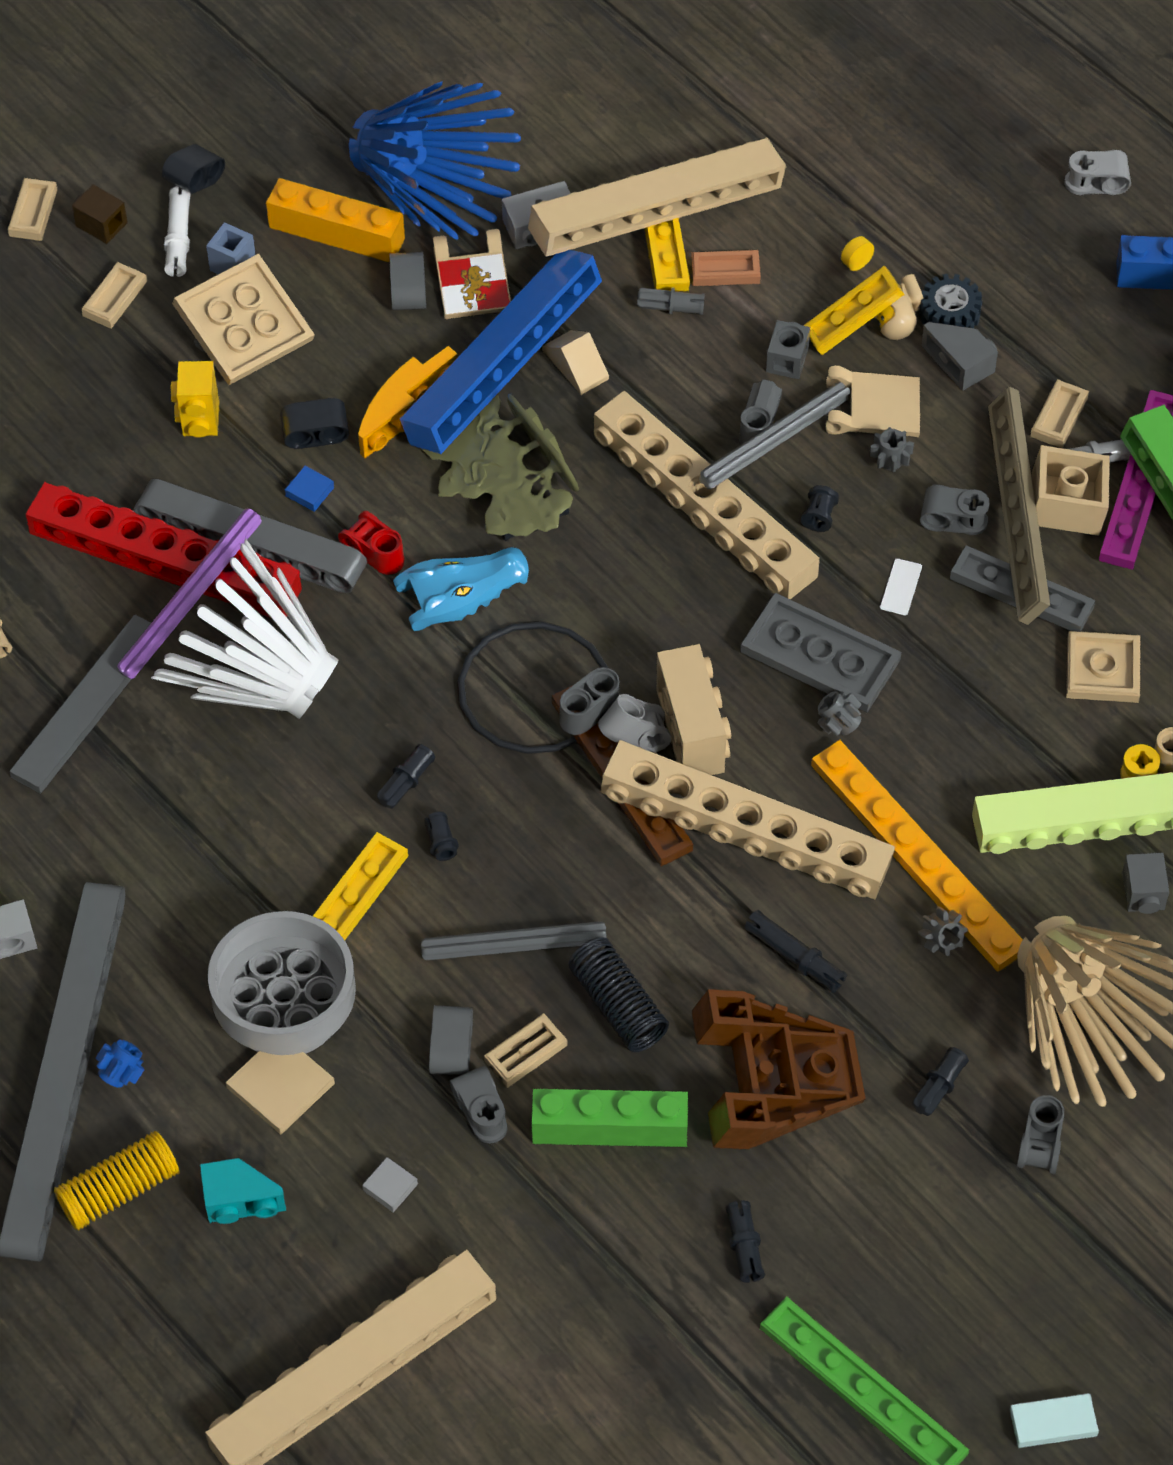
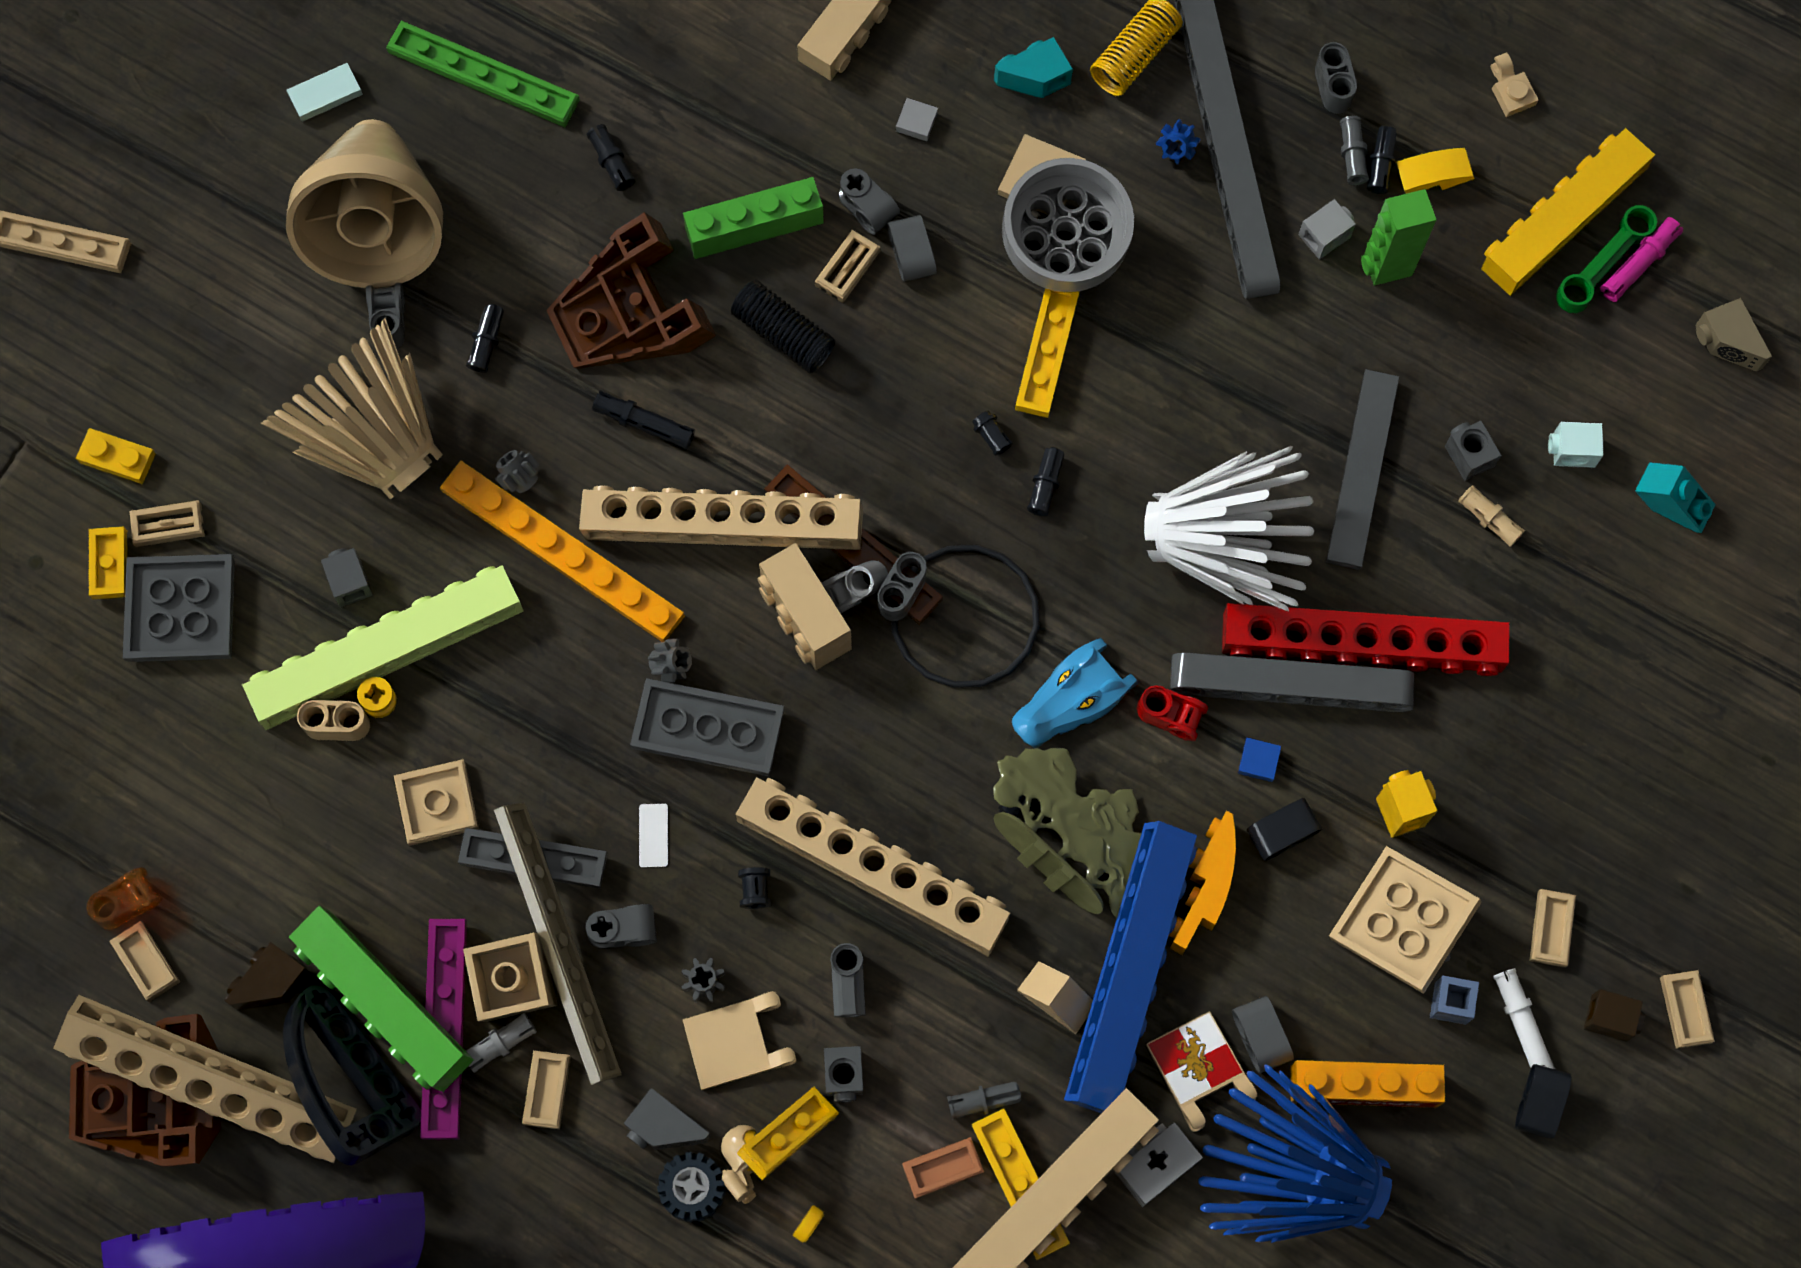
camera: 160 degrees right, 15 degrees up
medium lavender axle [117,508,262,679] -> none
dark grey axle [421,921,607,960] -> none
axle [699,382,850,489] -> none
none -> tan cone [286,119,443,288]

